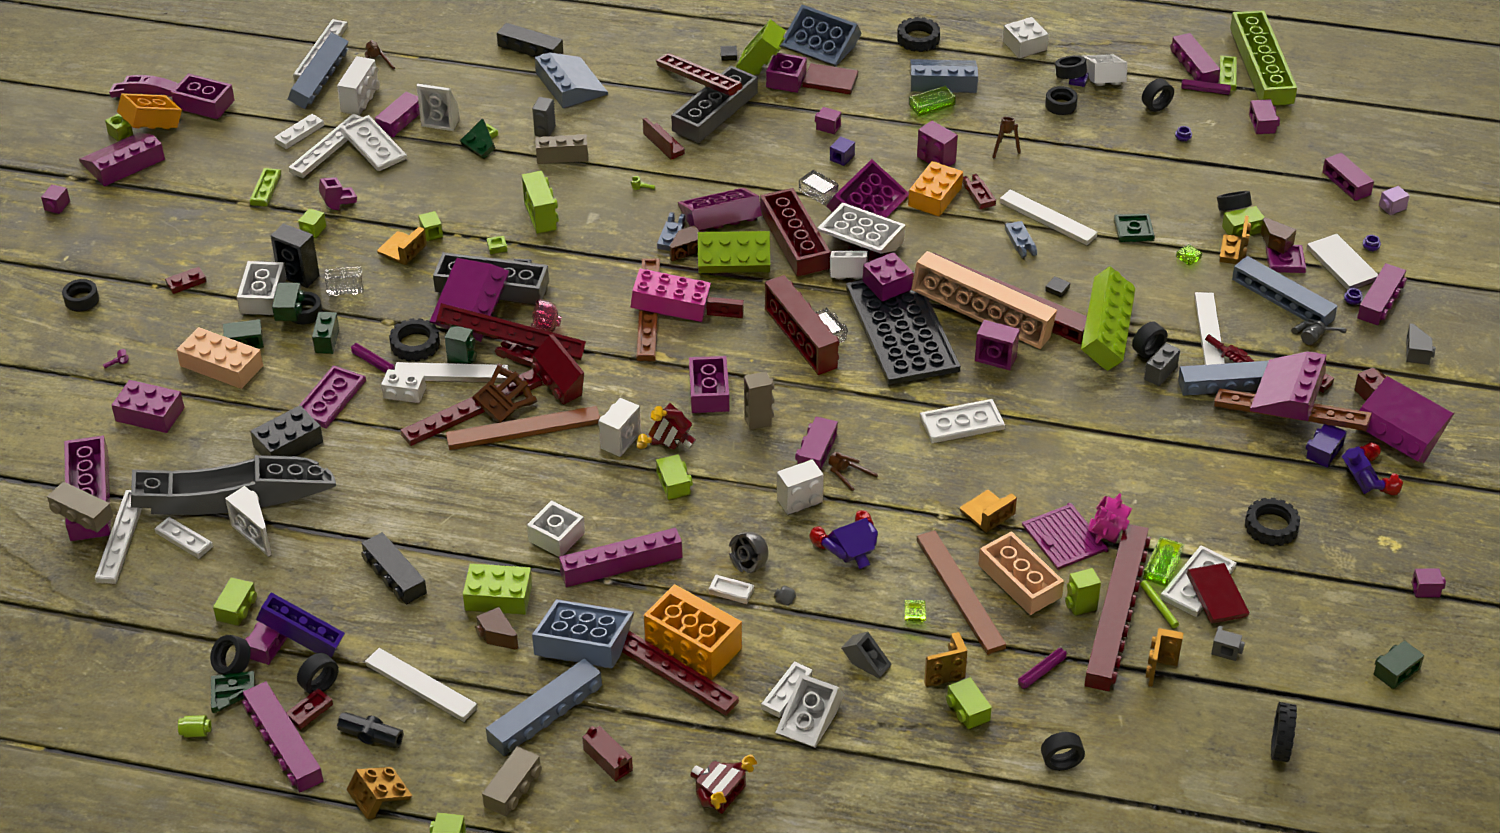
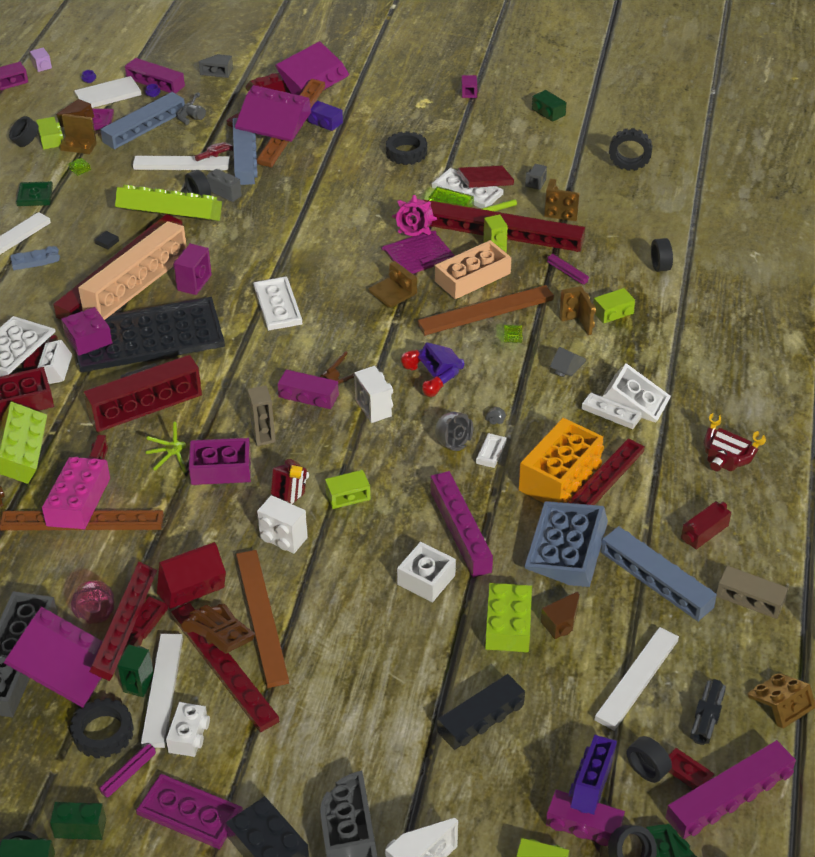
camera: 90 degrees left, 0 degrees up
dark purple torso [1342,442,1403,495] -> none
none -> lime plant [145,422,187,473]

